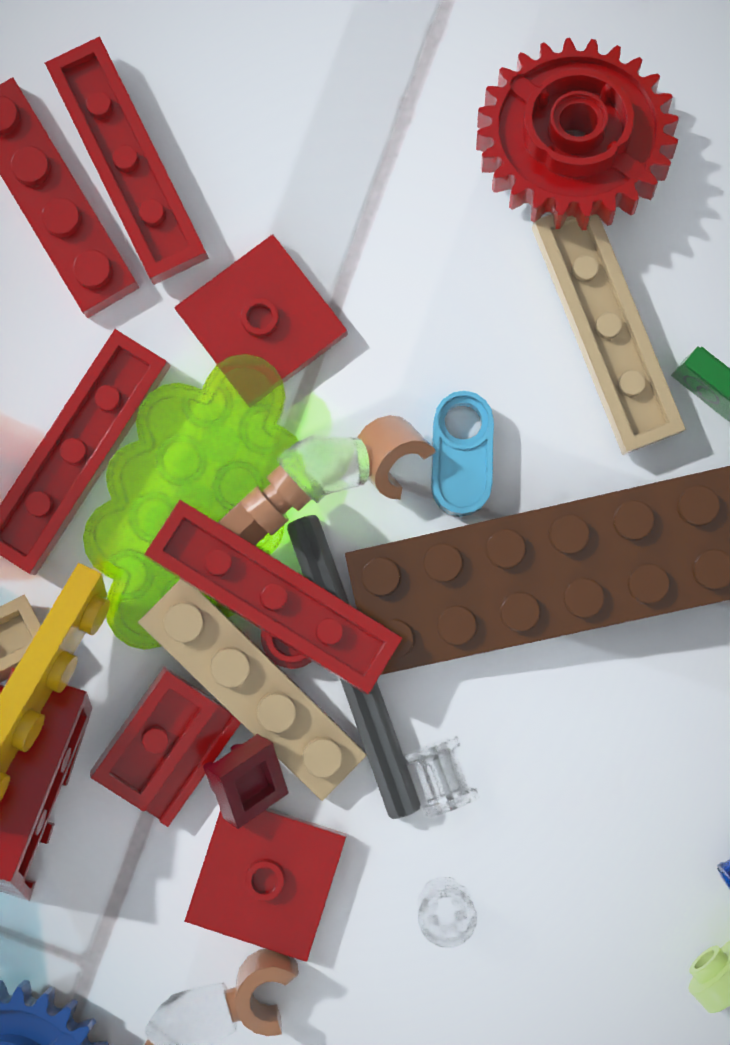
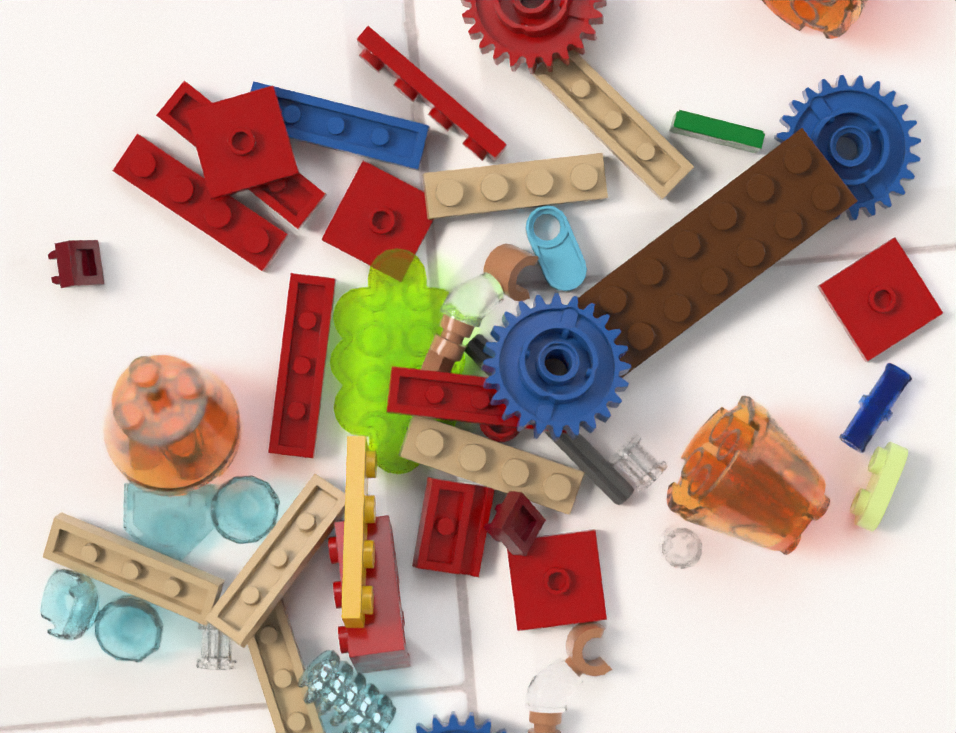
camera: 25 degrees left, 5 degrees up
none -> red plate [185,85,300,200]
none -> blue plate [250,81,430,171]
none -> red plate [356,25,507,162]
none -> tan plate [422,153,608,220]
none -> blue gear [481,293,631,442]
none -> clear orange cone [666,395,831,555]

